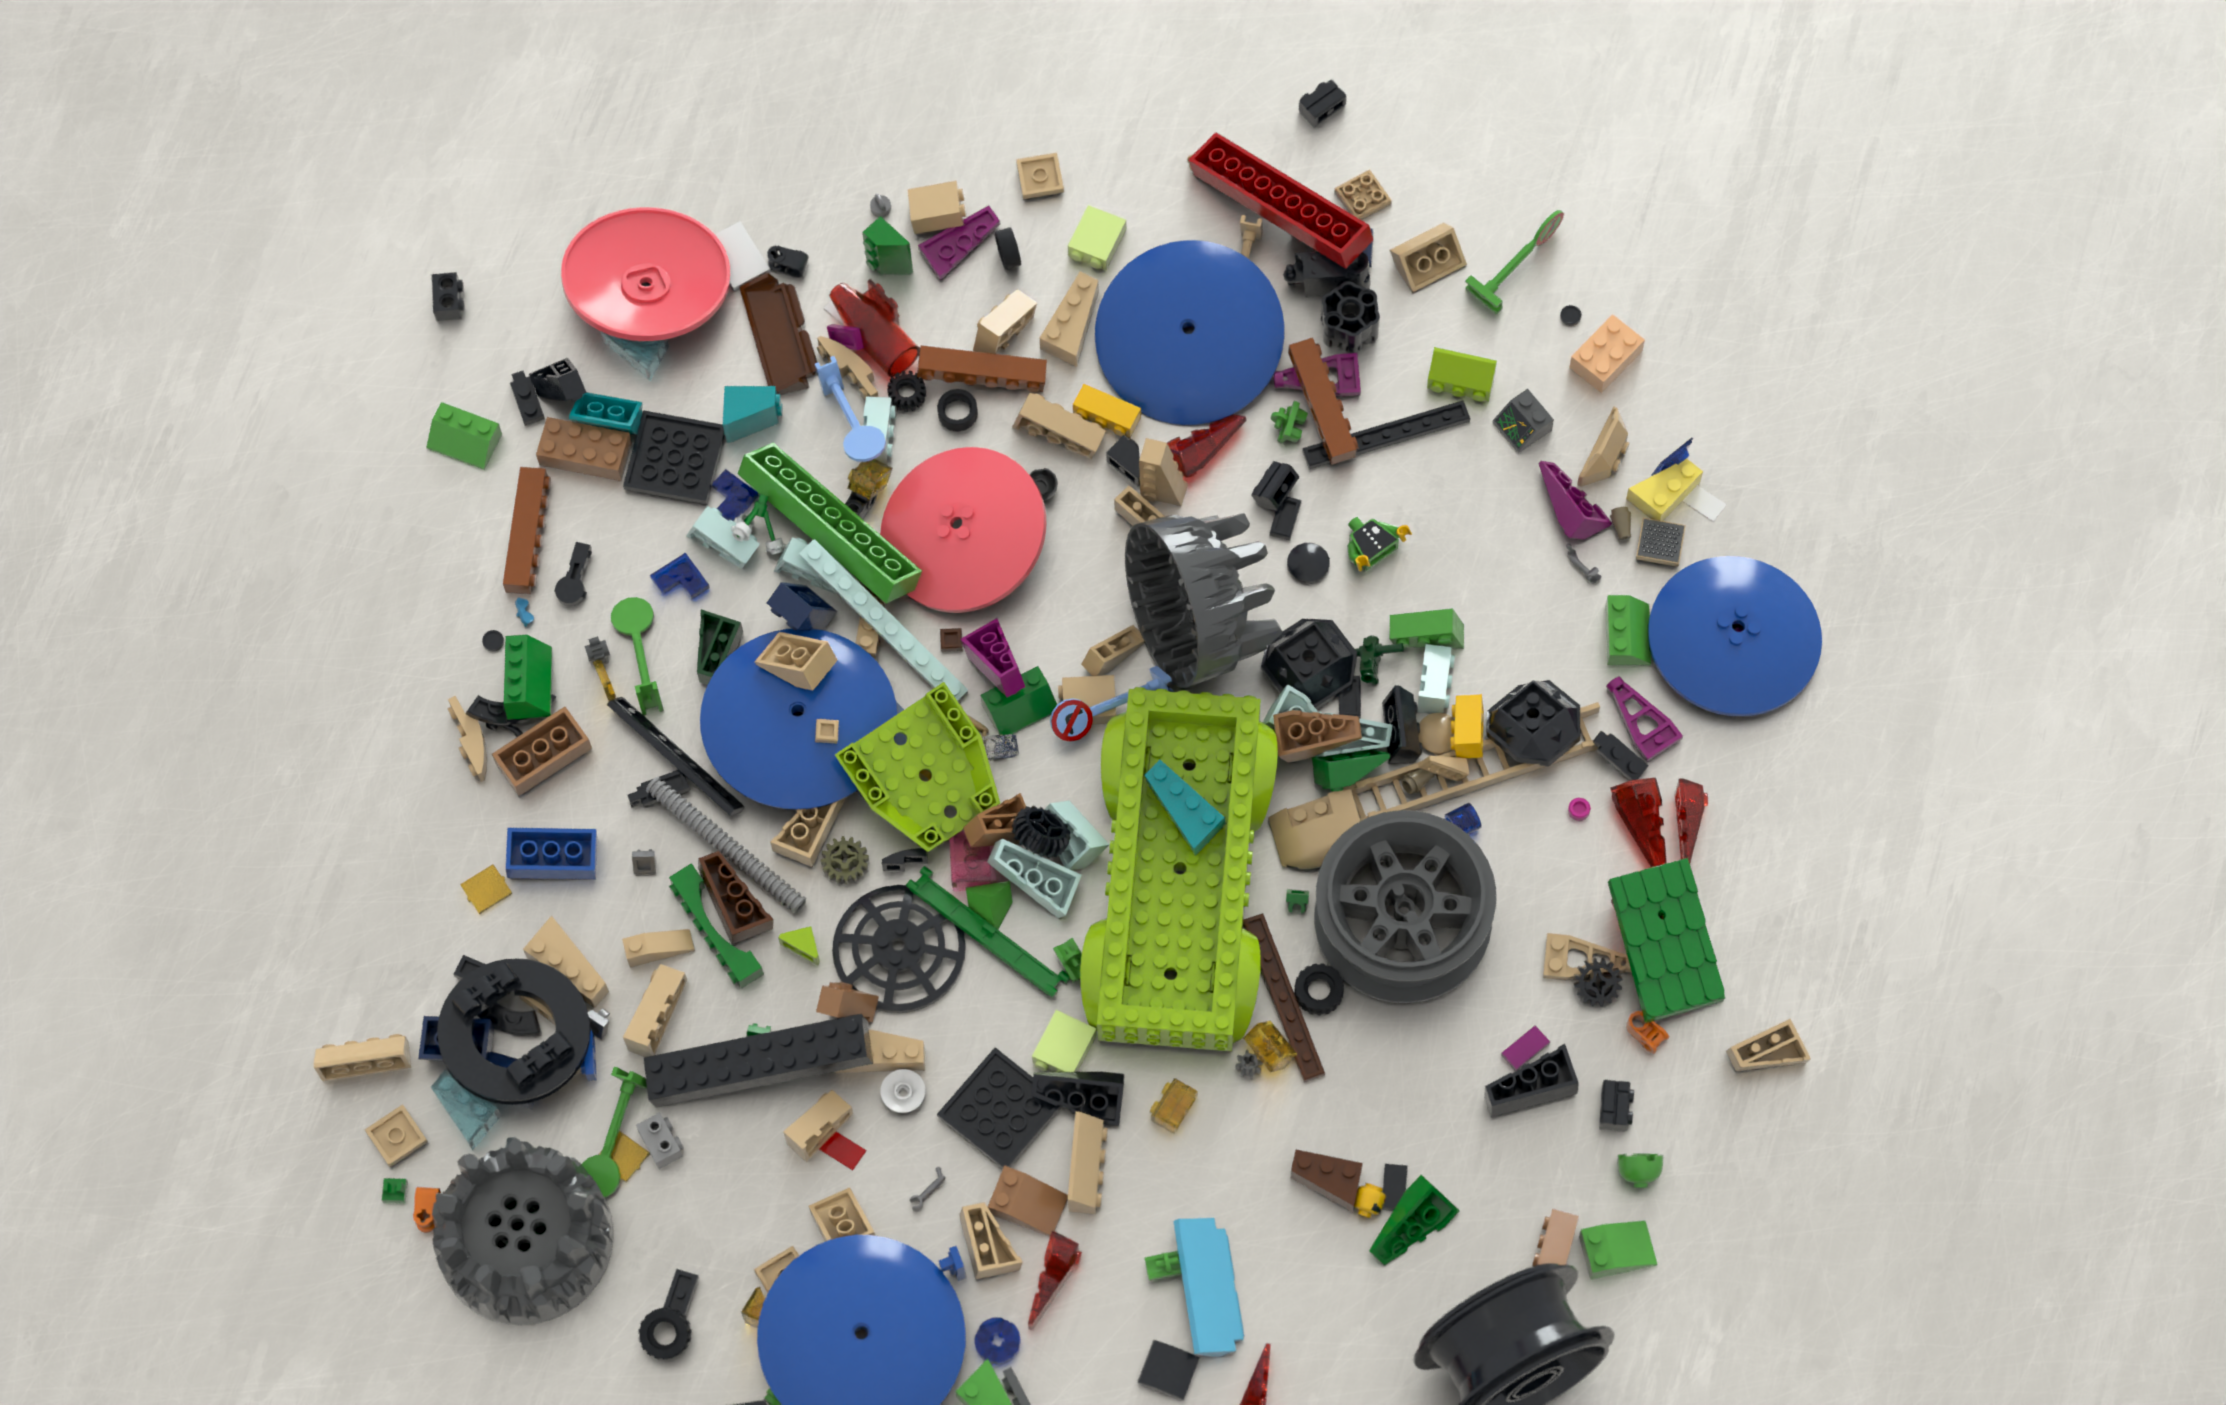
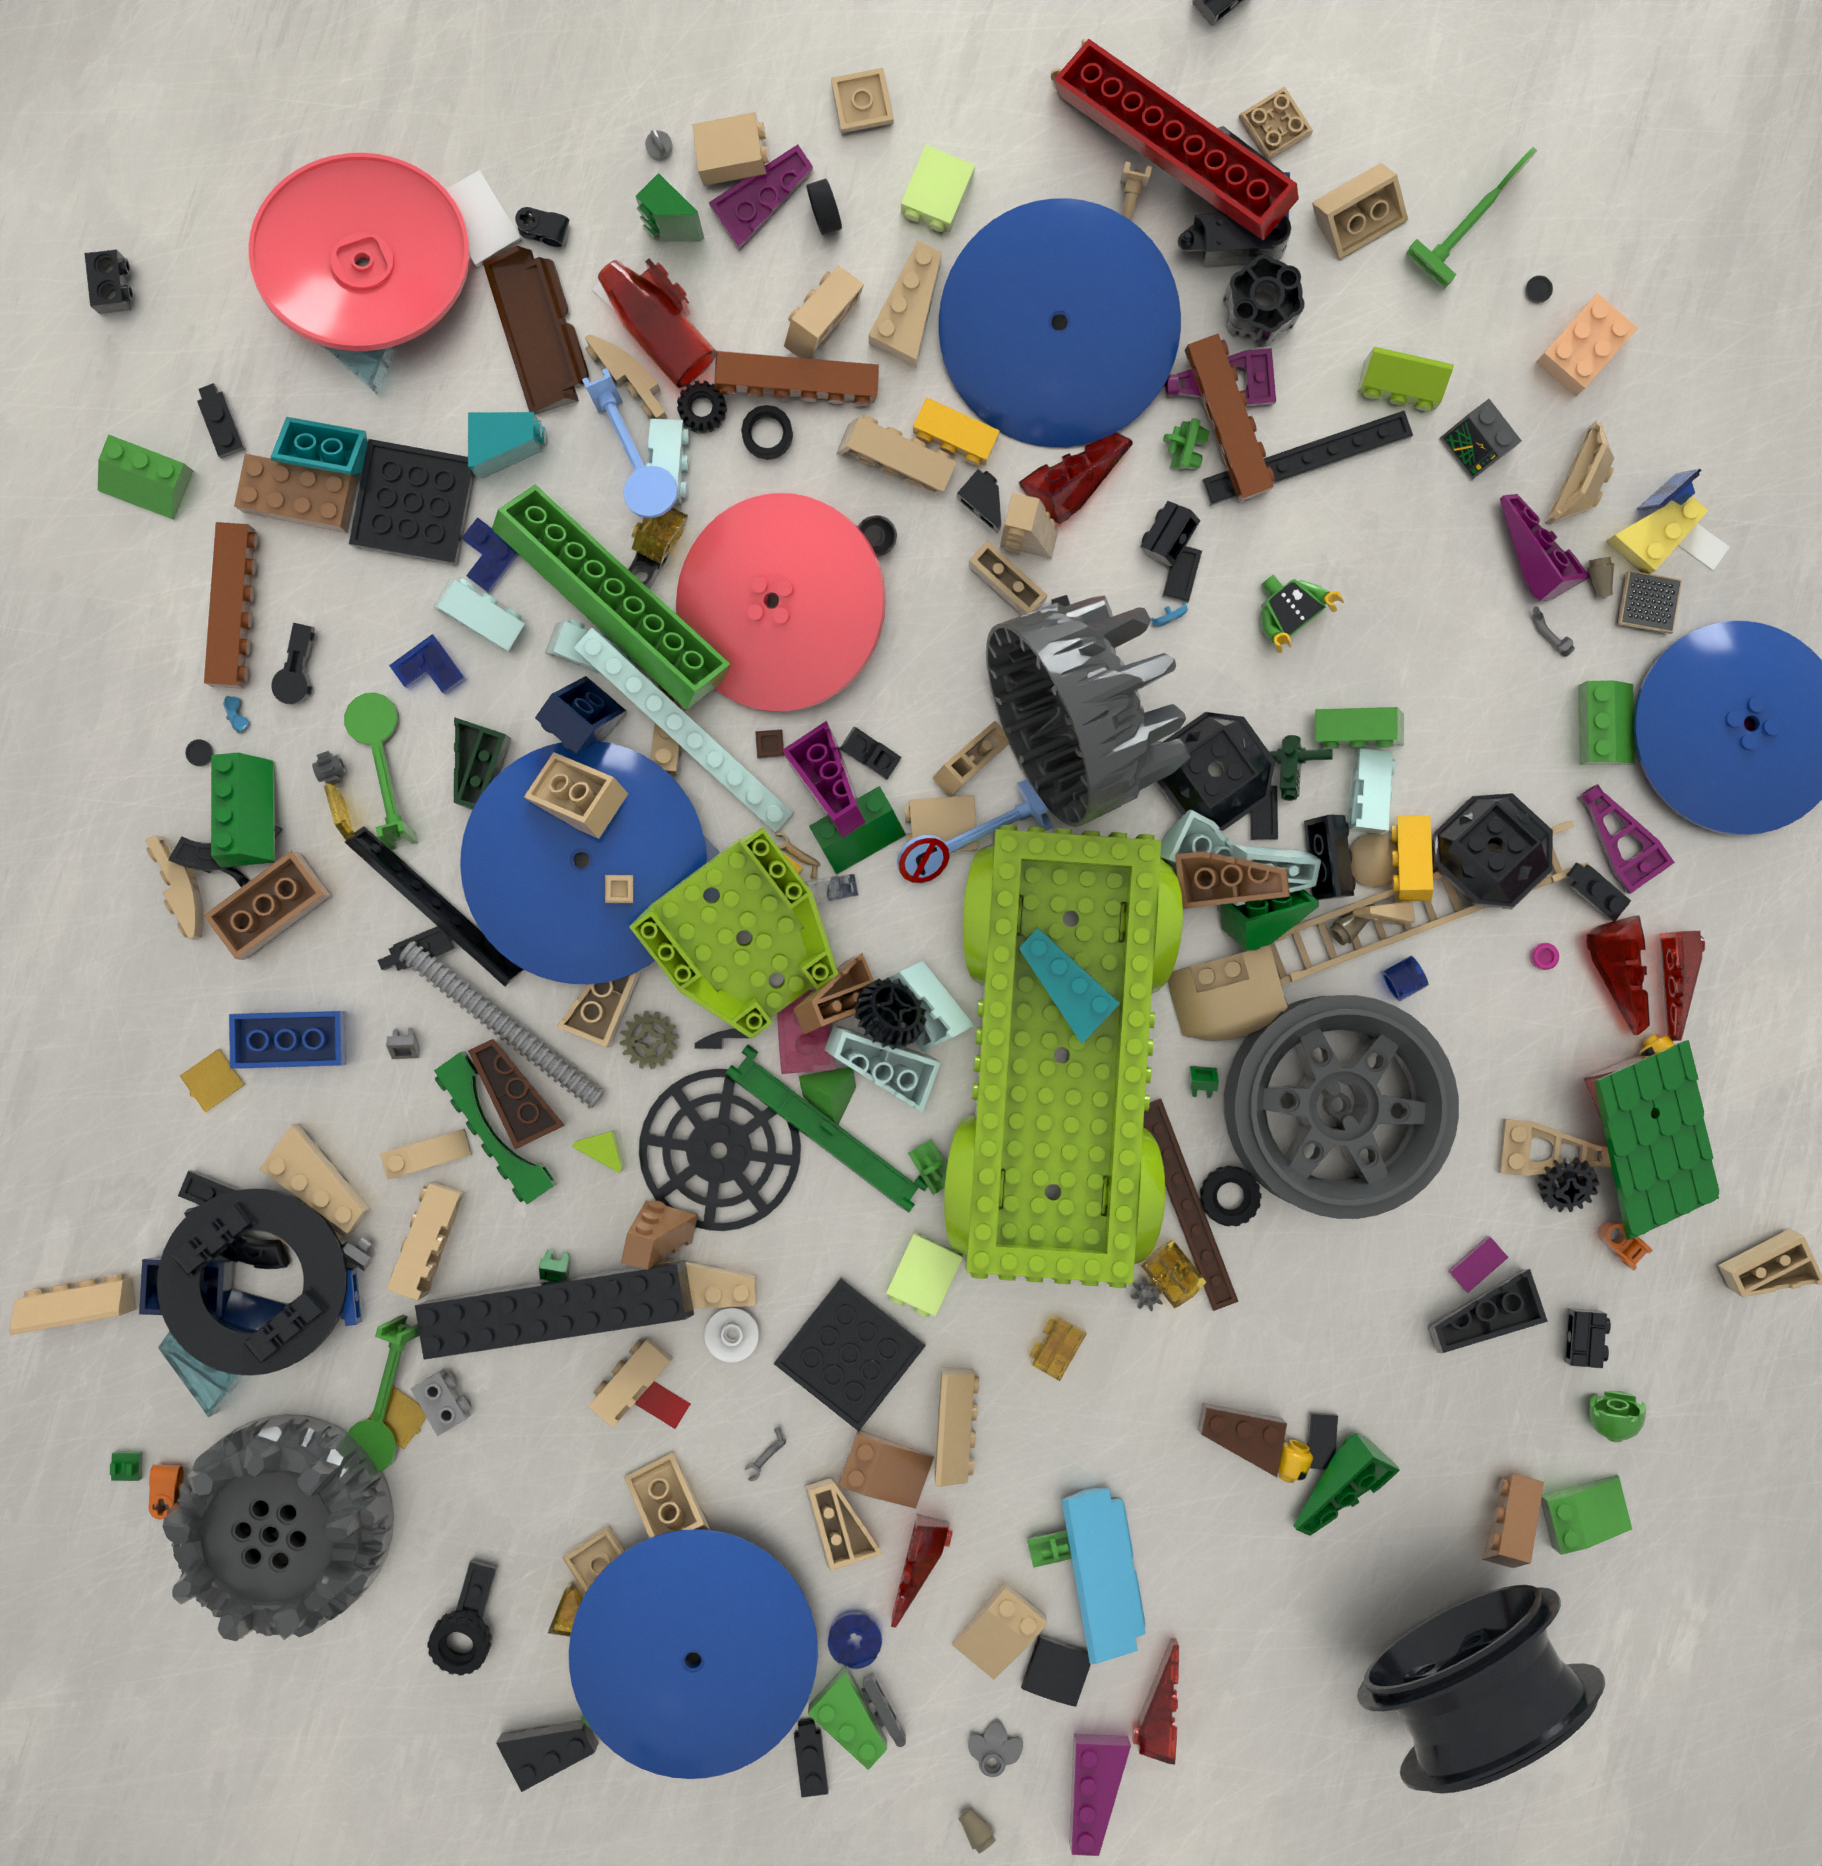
camera: 10 degrees left, 20 degrees up
tan plate [365,1104,428,1167] -> none
black wedge [529,357,587,401] -> none
plant [731,494,786,555] -> none
magenta tile [827,324,864,350] -> none
blue hinge [938,1246,966,1281] -> none
black wedge [1031,1071,1124,1126] -> none
black dish [1287,543,1330,584] -> none
none -> black slope [839,727,902,780]
none -> tan slope [952,1581,1047,1679]
none -> dark azure piece [1151,602,1188,627]

